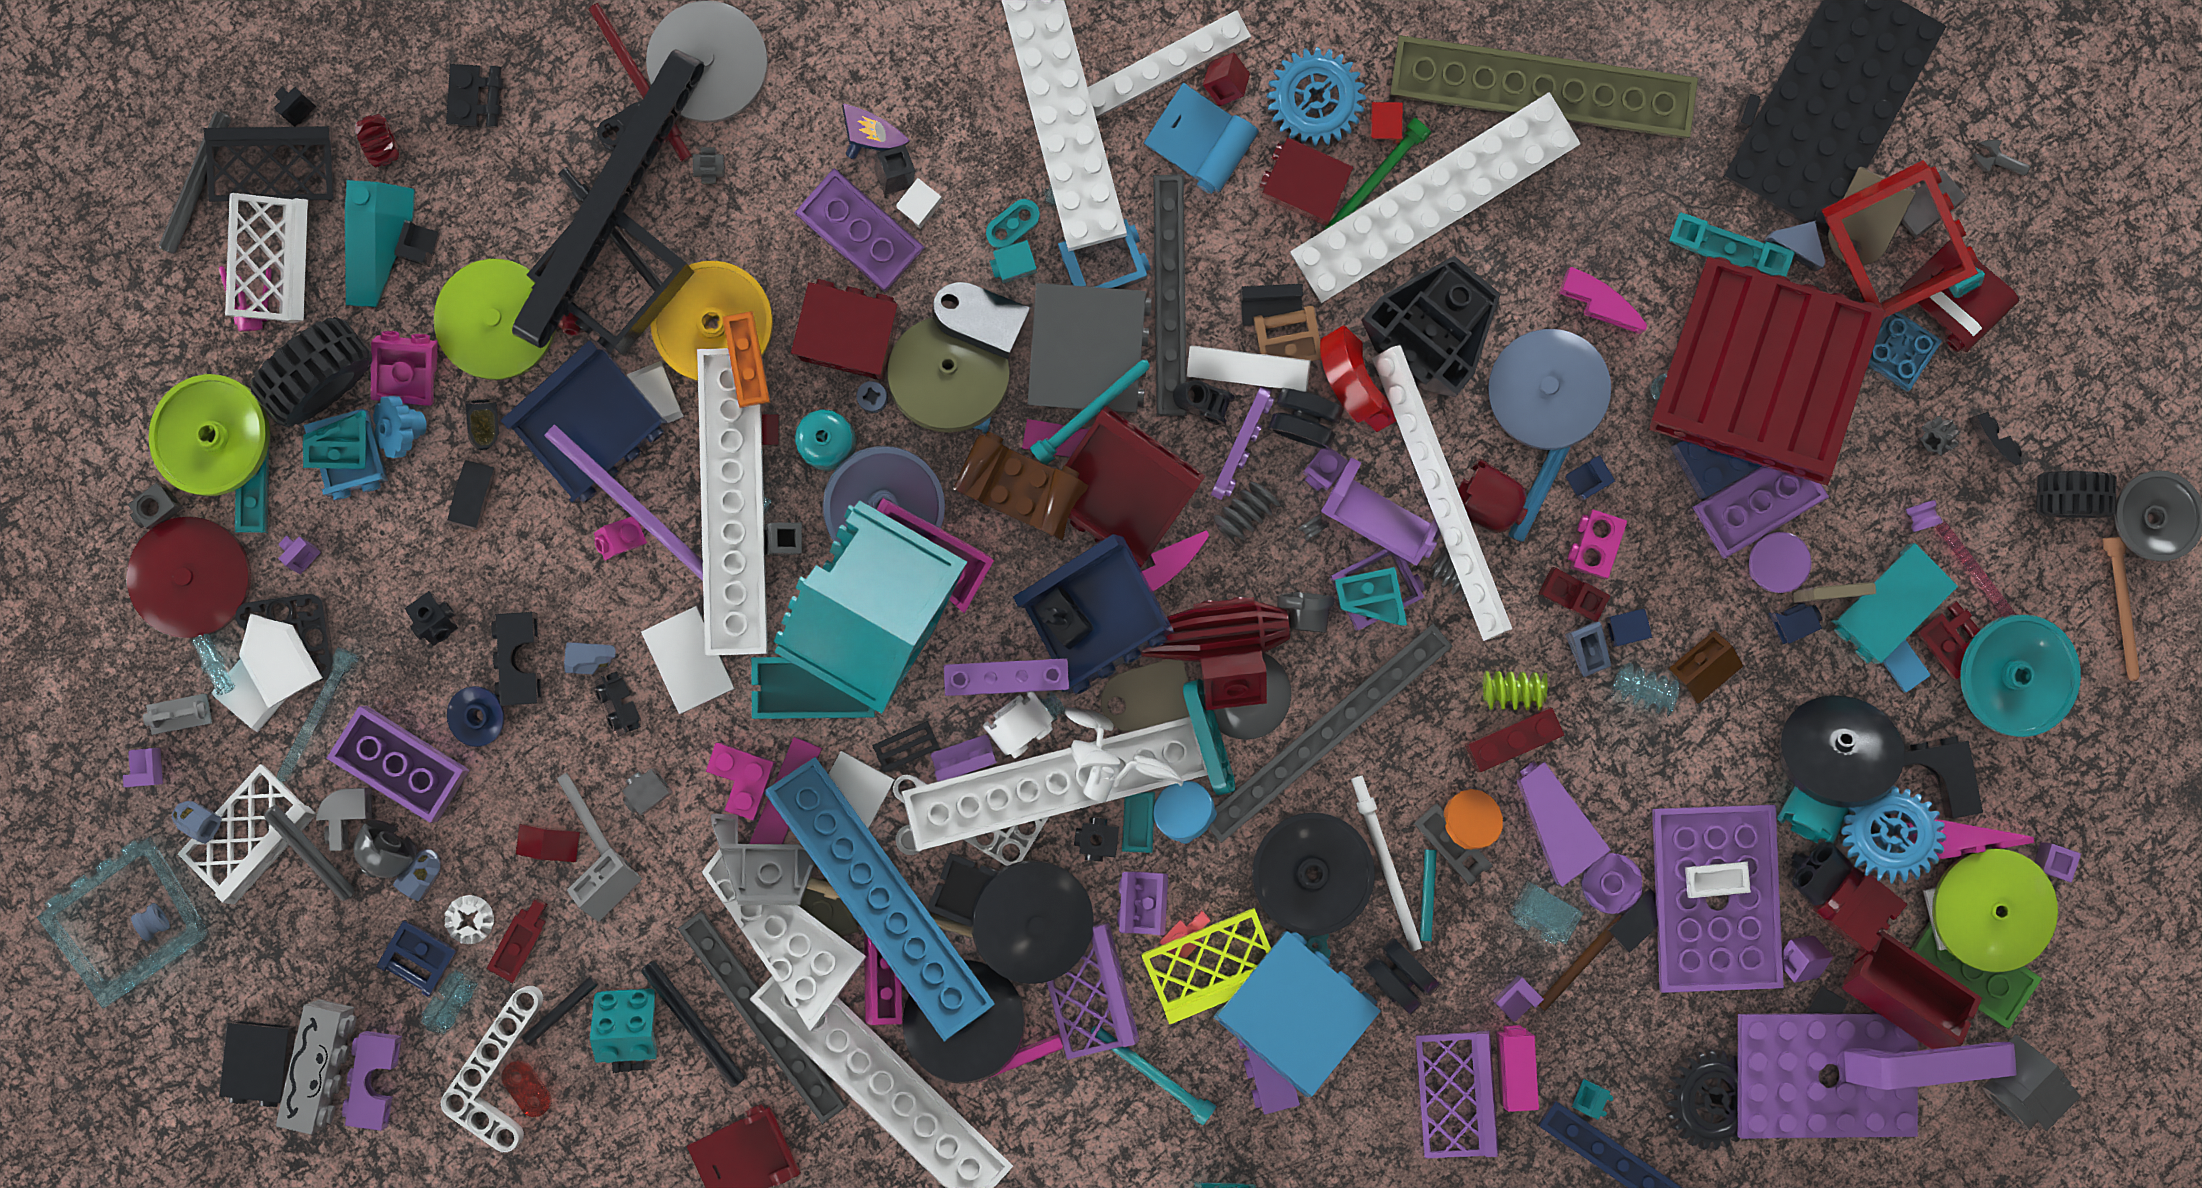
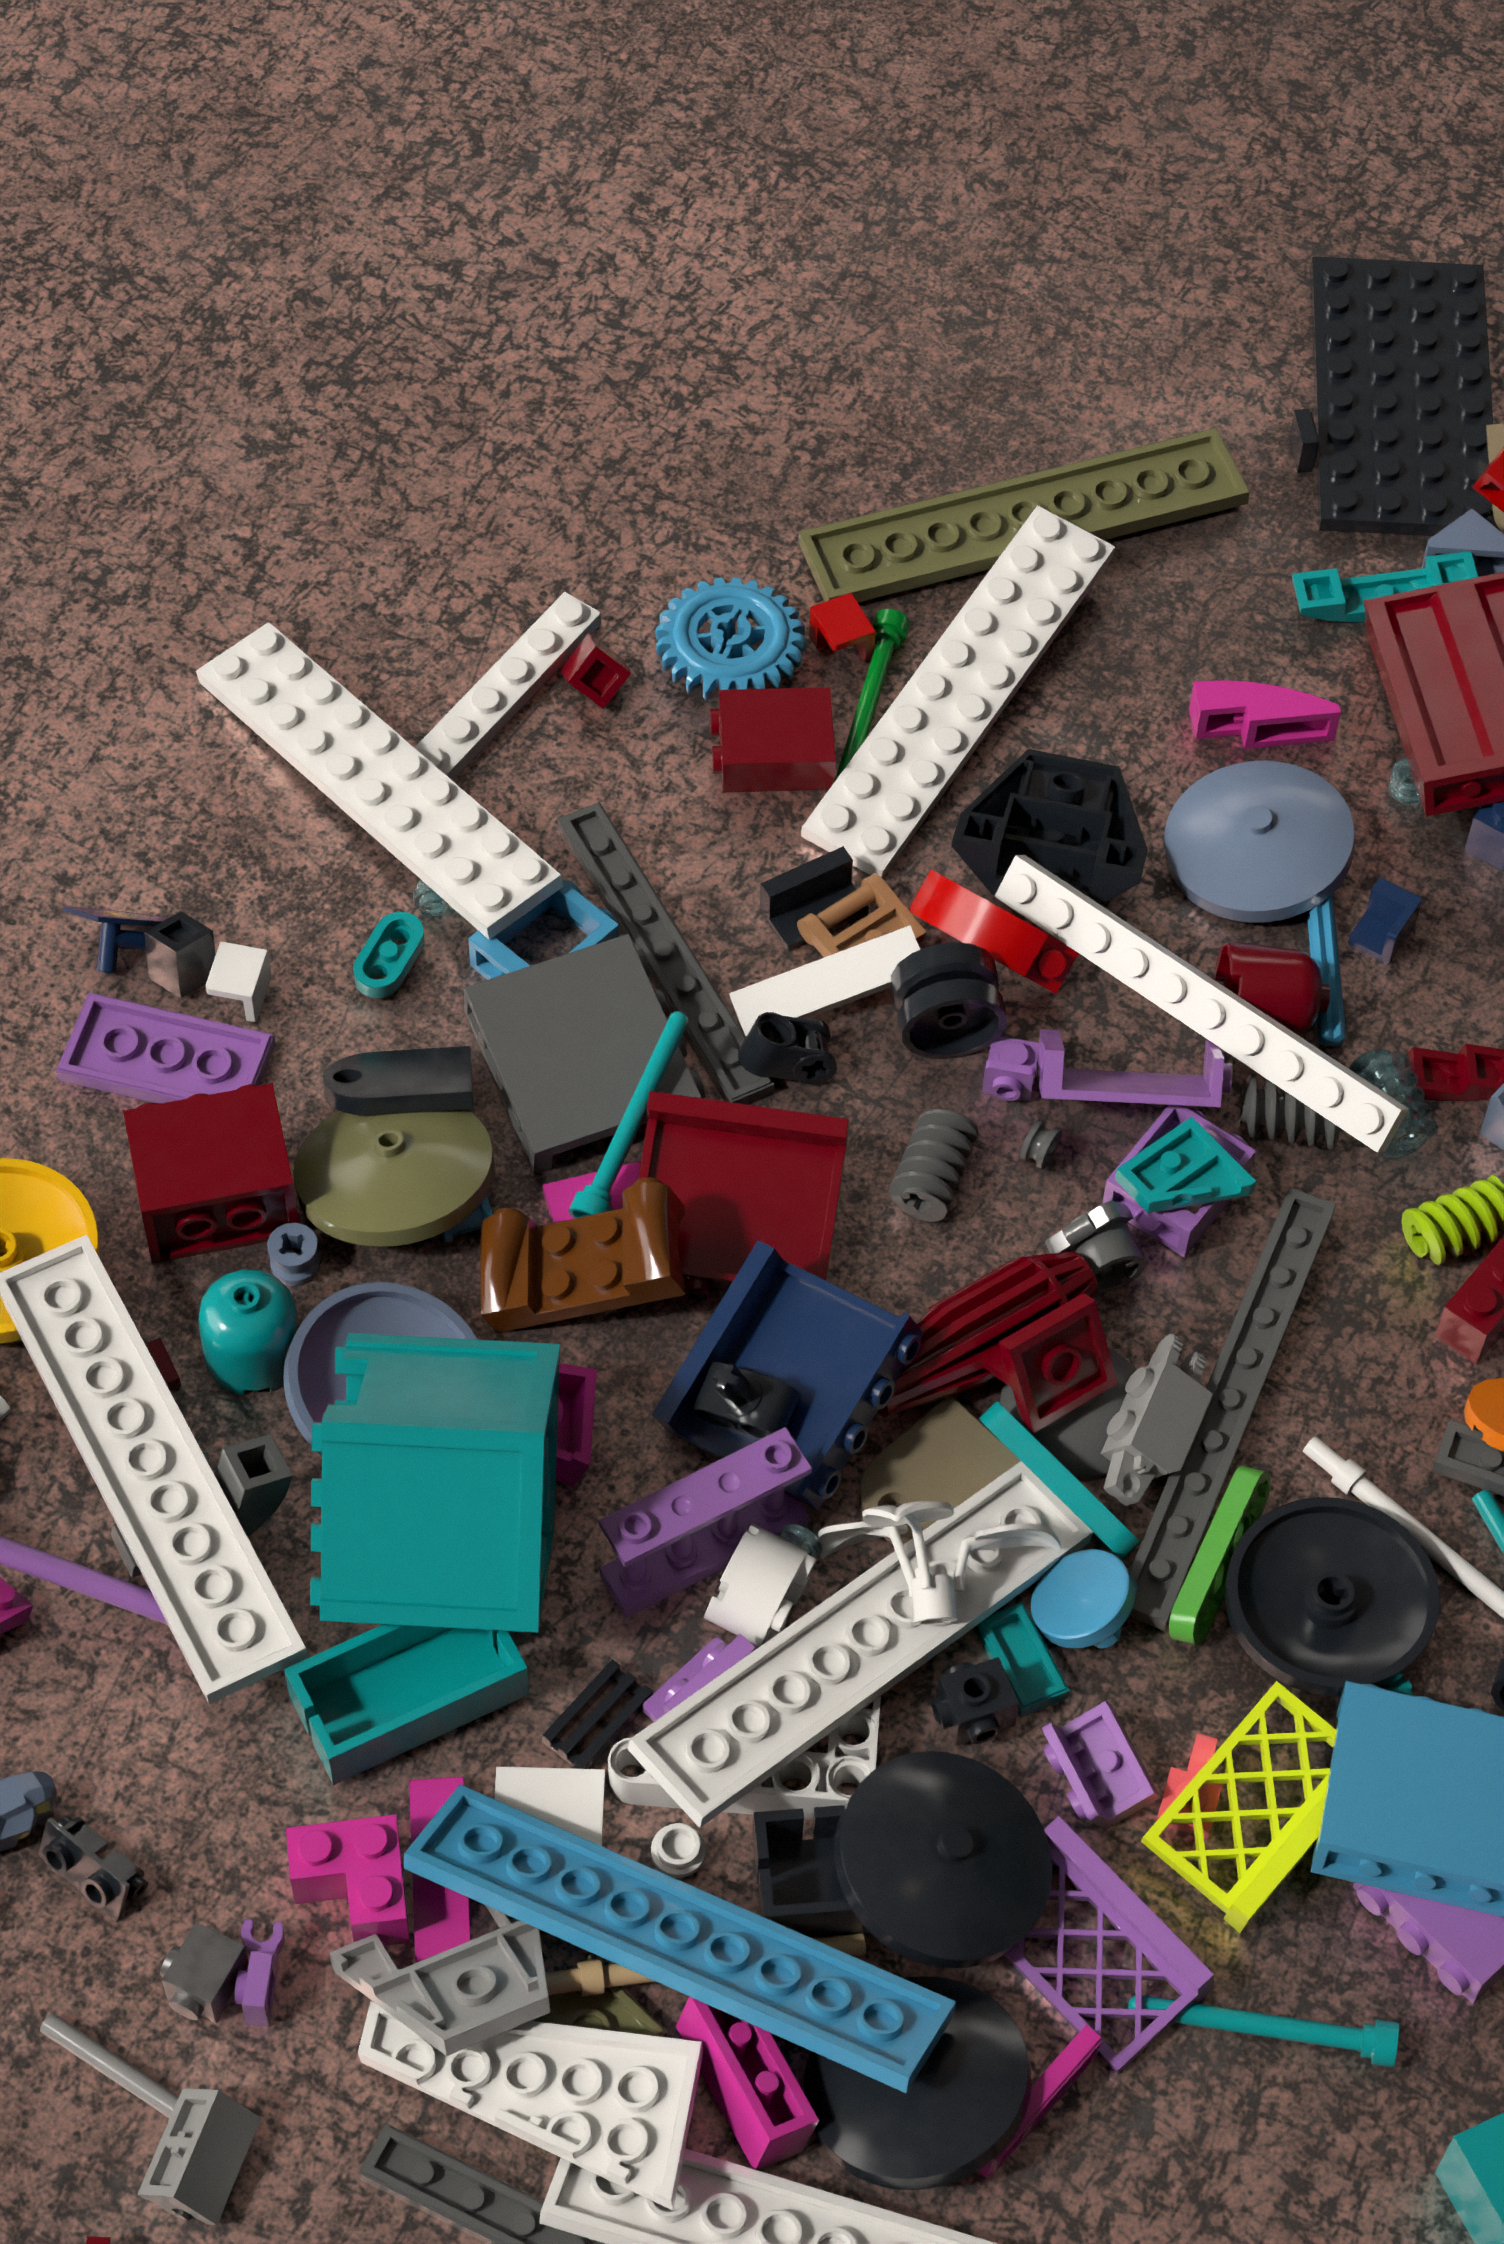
camera: 25 degrees left, 30 degrees down
dark red slope [515,824,581,862] -> none
white tile [641,606,736,714] -> none
orange tile [722,311,770,408] -> none
teal brick [989,240,1037,284] -> none
dark pink slope [1142,530,1209,592] -> none
dark azure door [1143,83,1259,194] -> none
medium lavender plate [1211,386,1275,500] -> none
dark pink brick [1567,509,1627,580] -> none
none -> medium lavender plate [235,1919,285,2027]
none -> light grey hinge [1100,1333,1213,1506]
none -> bright green beam [1169,1466,1271,1646]
none -> clear light blue piece [1349,1049,1439,1159]

